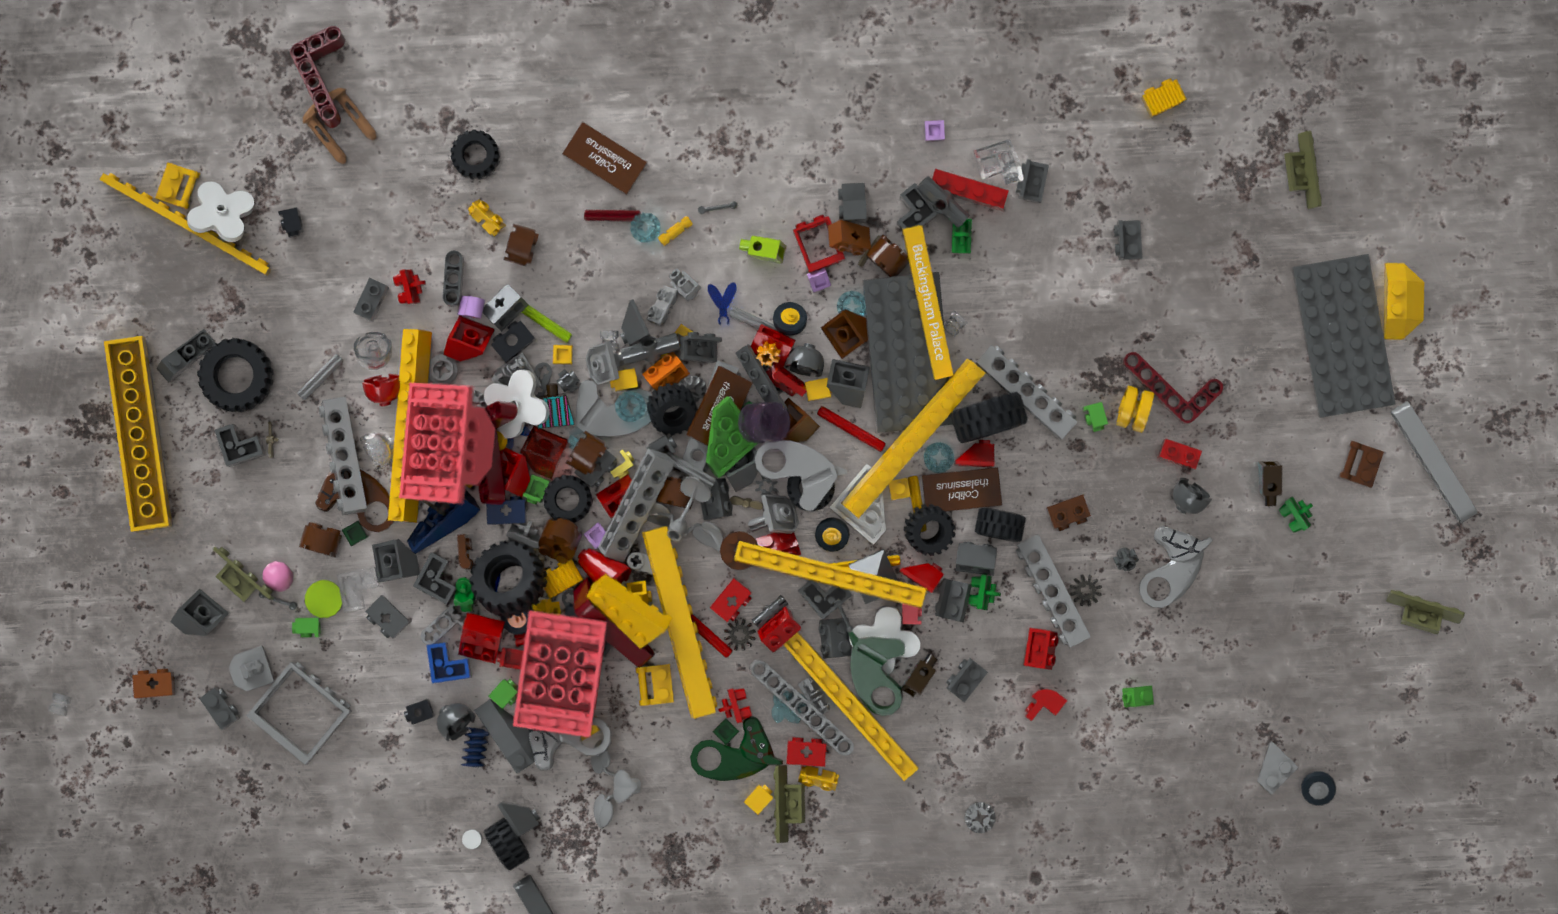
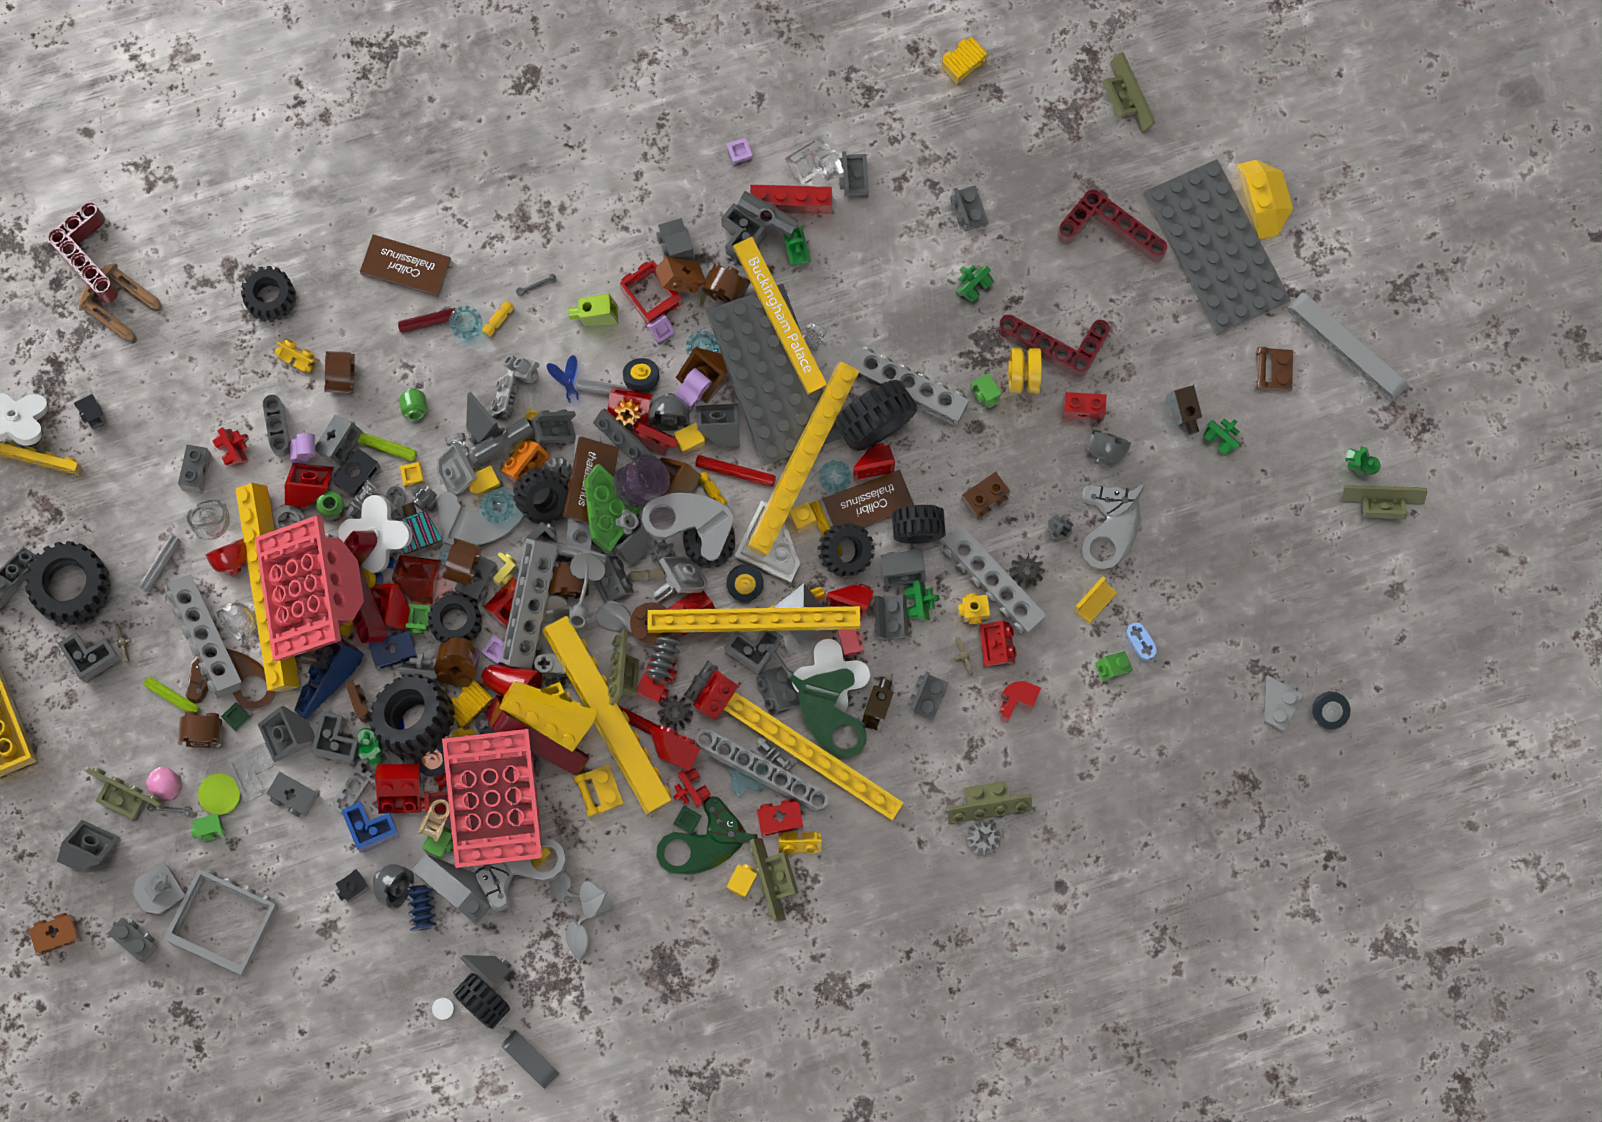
camera: 20 degrees left, 10 degrees down
none -> lime axle [143,676,200,713]
none -> bright green head [316,491,345,520]
none -> bright green head [399,388,427,420]
none -> tan piece [417,799,450,842]
none -> olive bracket [608,629,639,706]
none -> light grey plate [616,509,639,535]
none -> dark grey piece [645,637,683,685]
none -> red slope [650,725,700,771]
none -> lavender axle [675,368,711,410]
none -> yellow axle [699,472,727,505]
none -> olive bracket [947,781,1032,824]
none -> green hips [955,265,994,302]
none -> dark tan piece [955,637,973,675]
none -> yellow brick [958,593,990,624]
none -> dark red beam [1057,189,1167,262]
none -> yellow panel [1074,576,1118,625]
none -> light blue beam [1126,622,1157,661]
none -> green hips [1345,446,1381,479]

